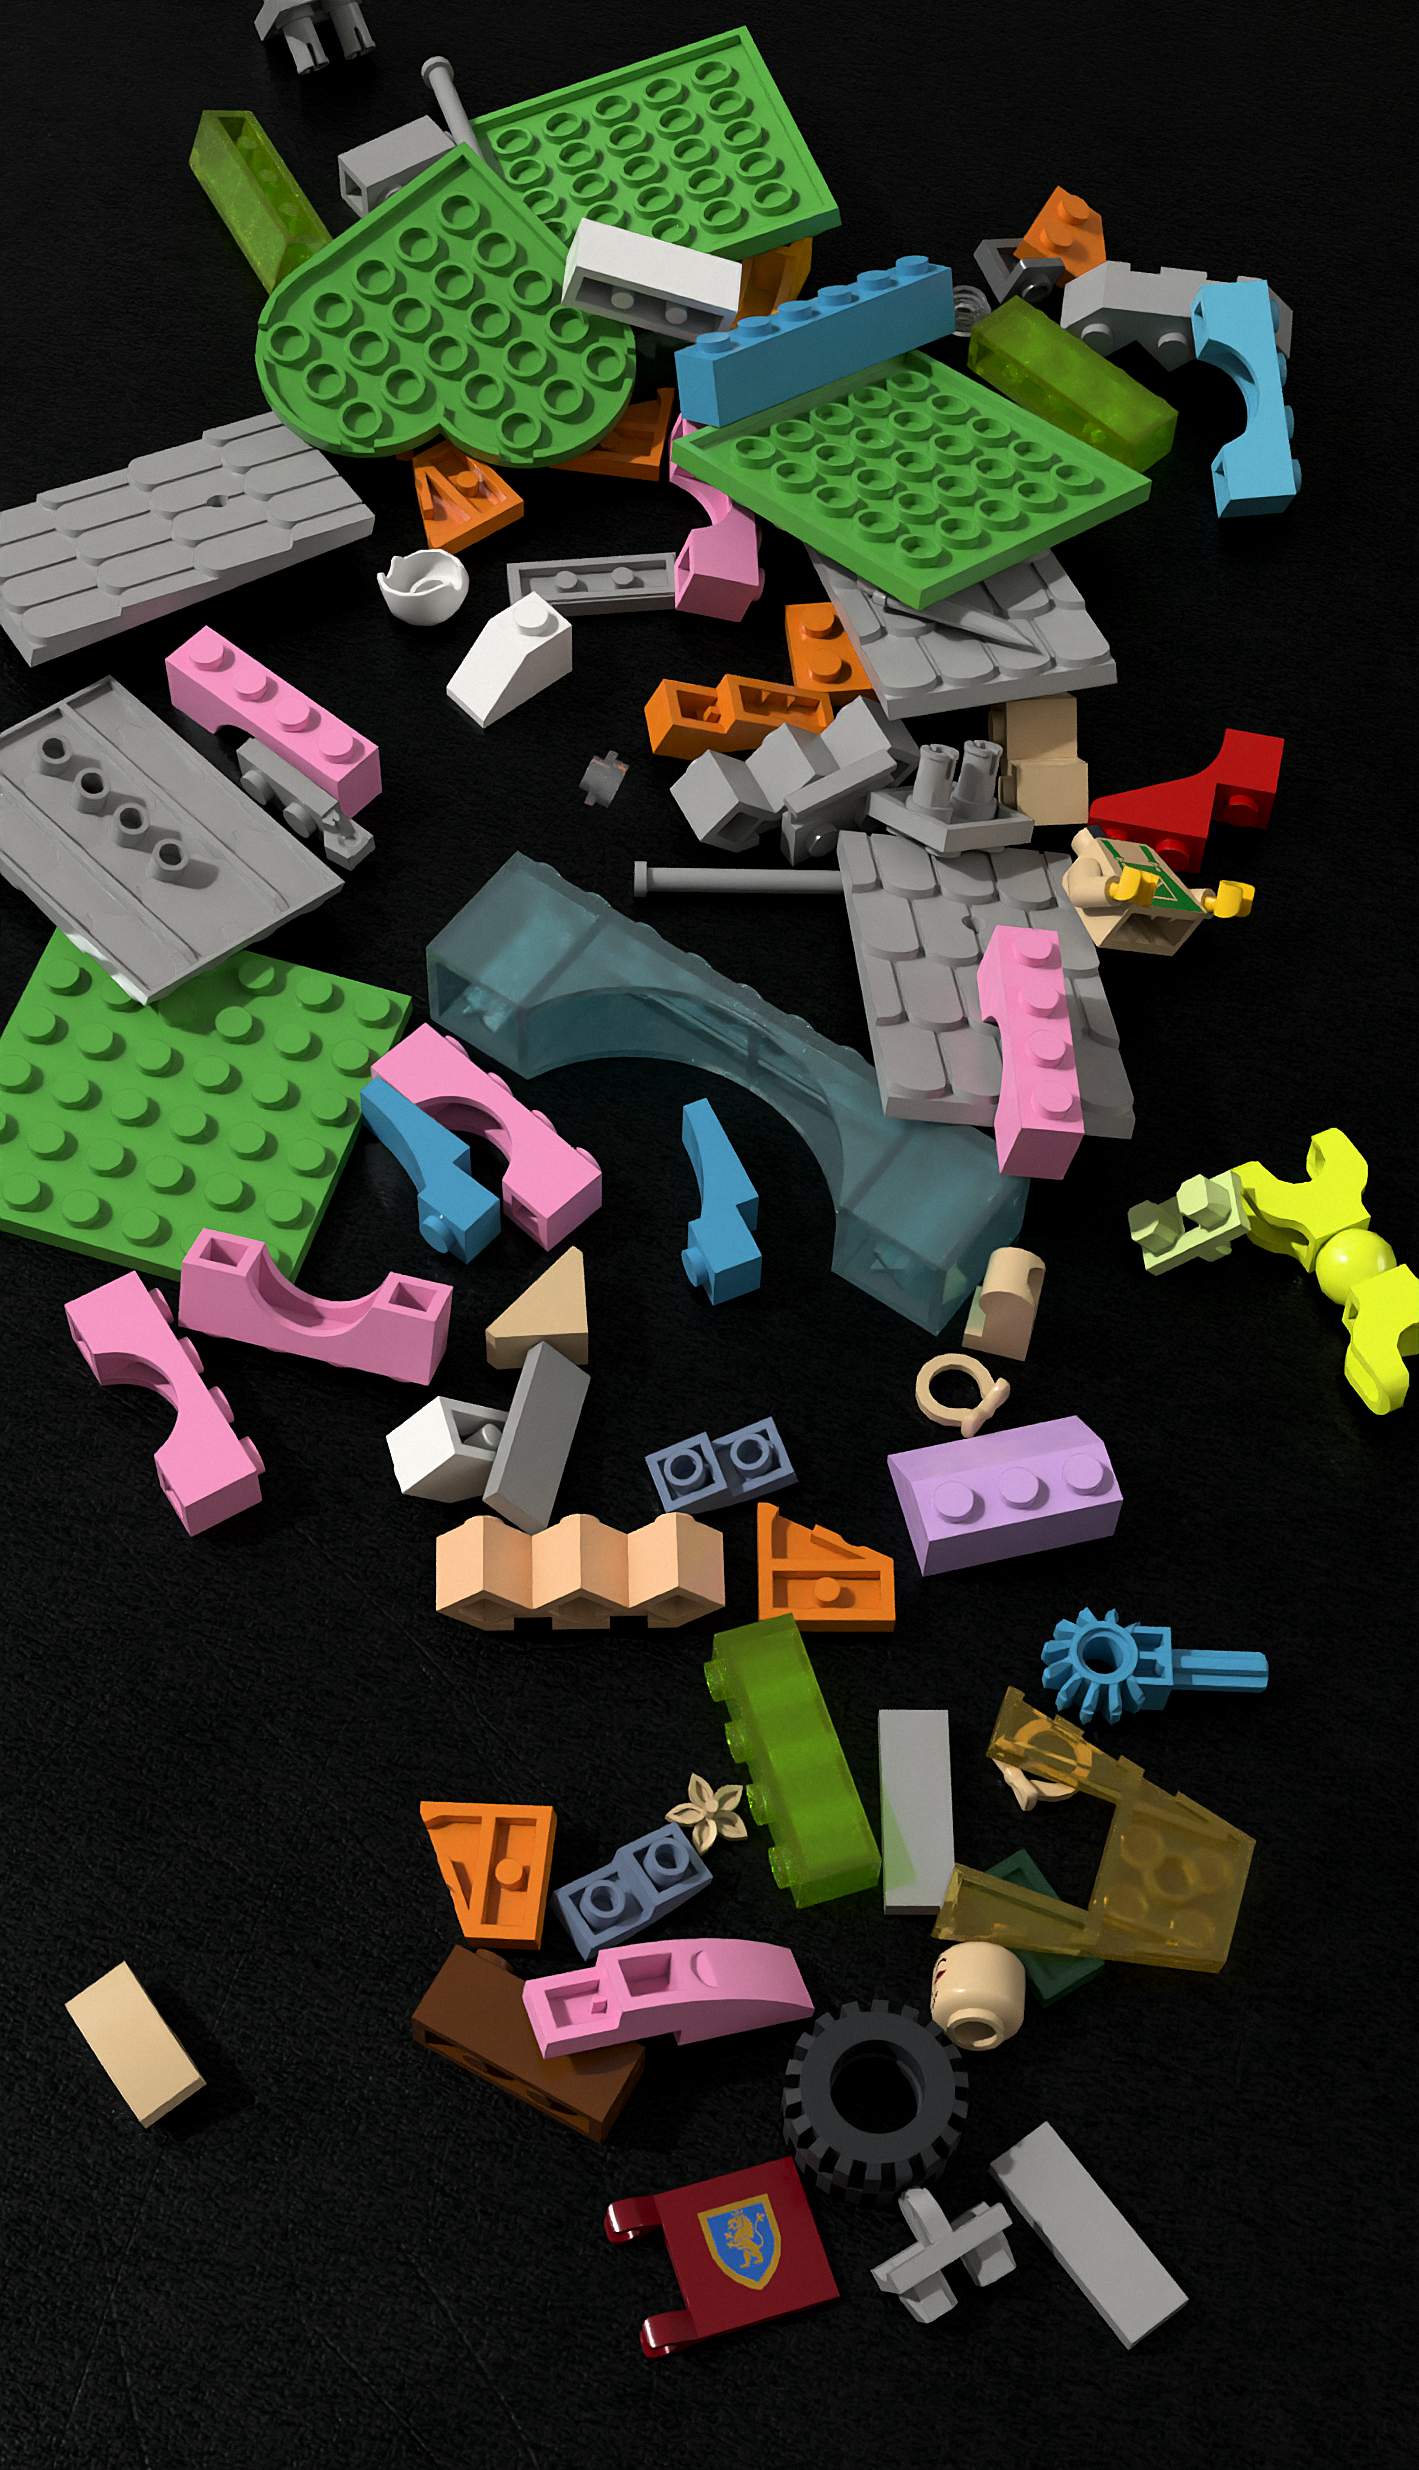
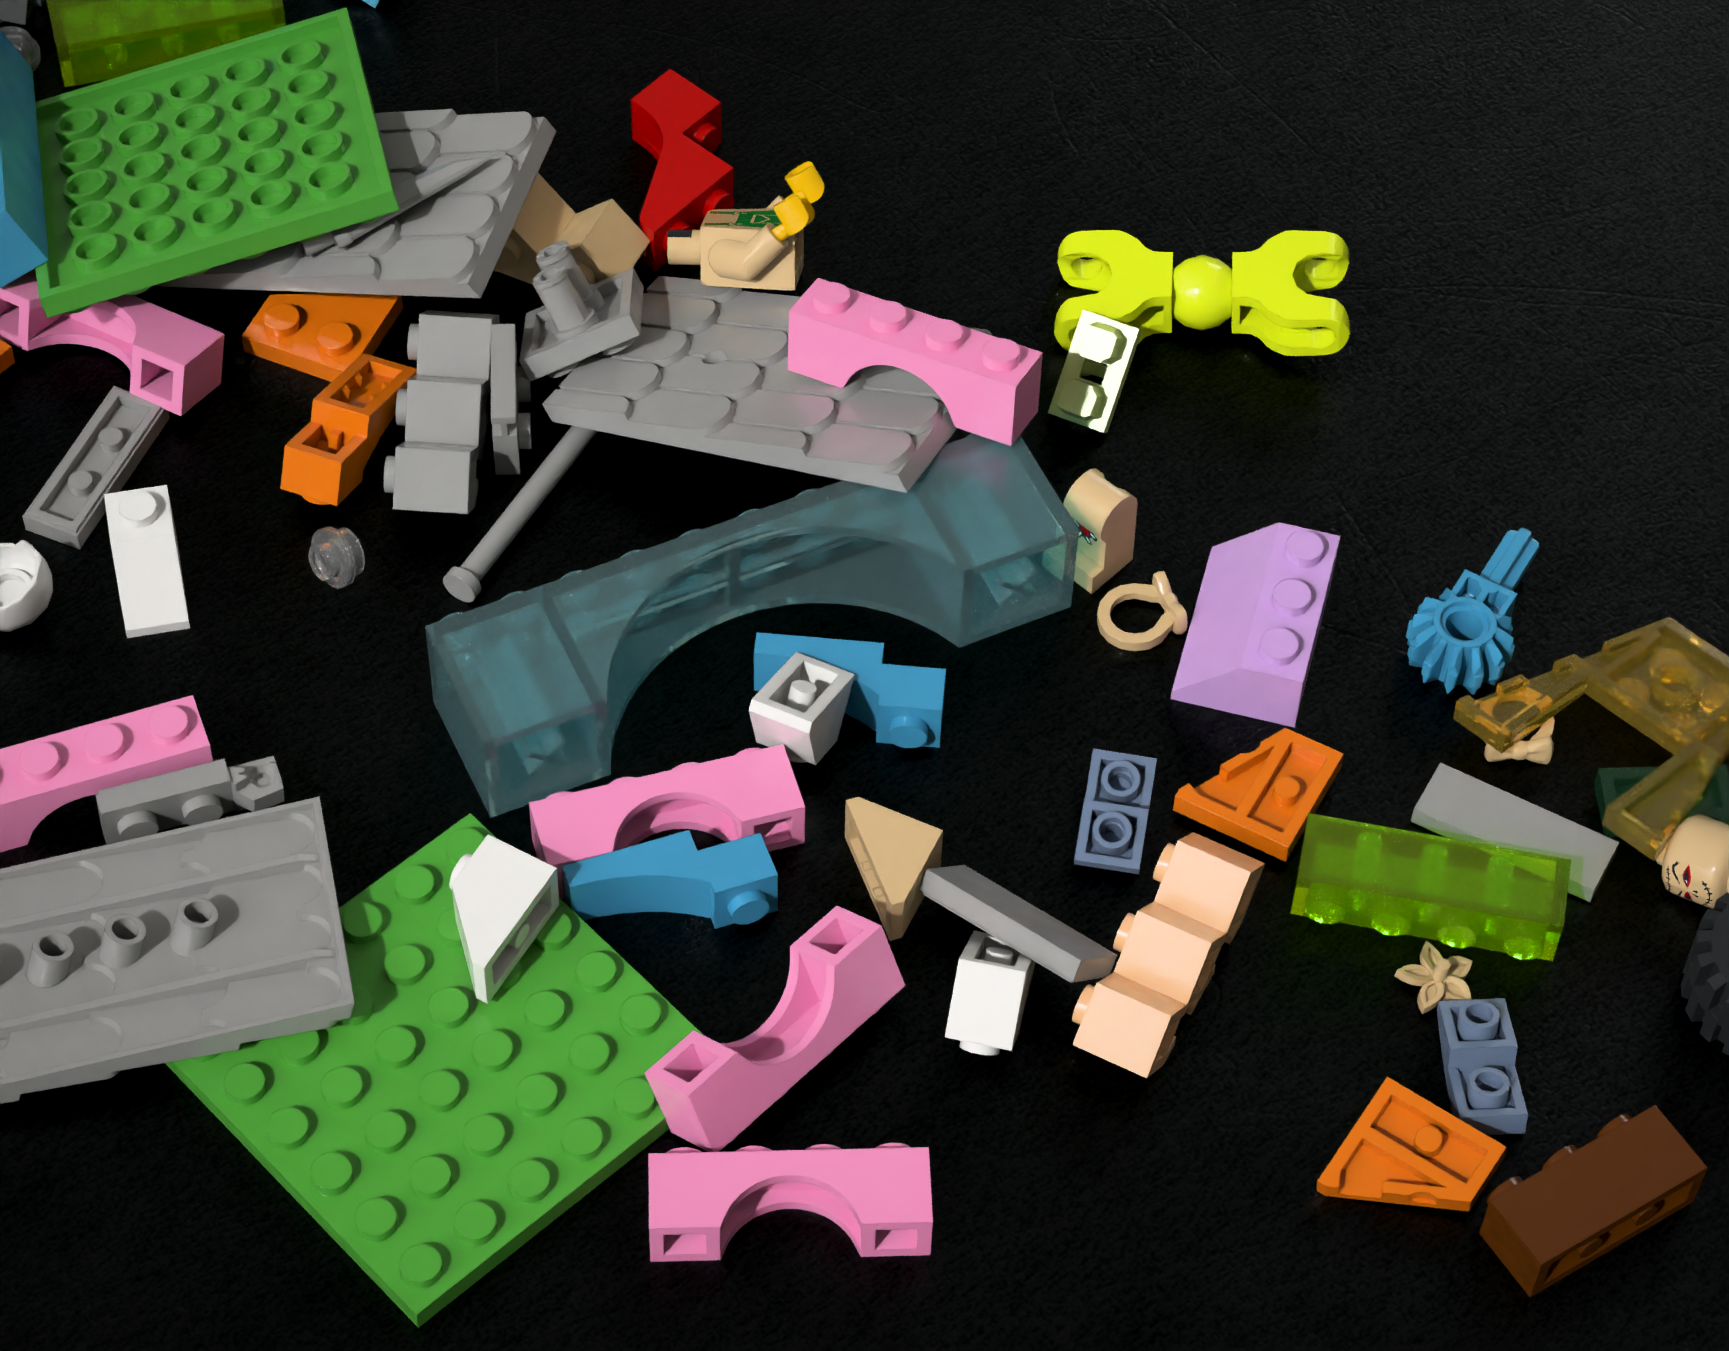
camera: 60 degrees left, 5 degrees down
bright pink slope [522,1938,815,2059] -> none
none -> white slope [449,835,559,1004]
none -> white slope [749,652,855,765]

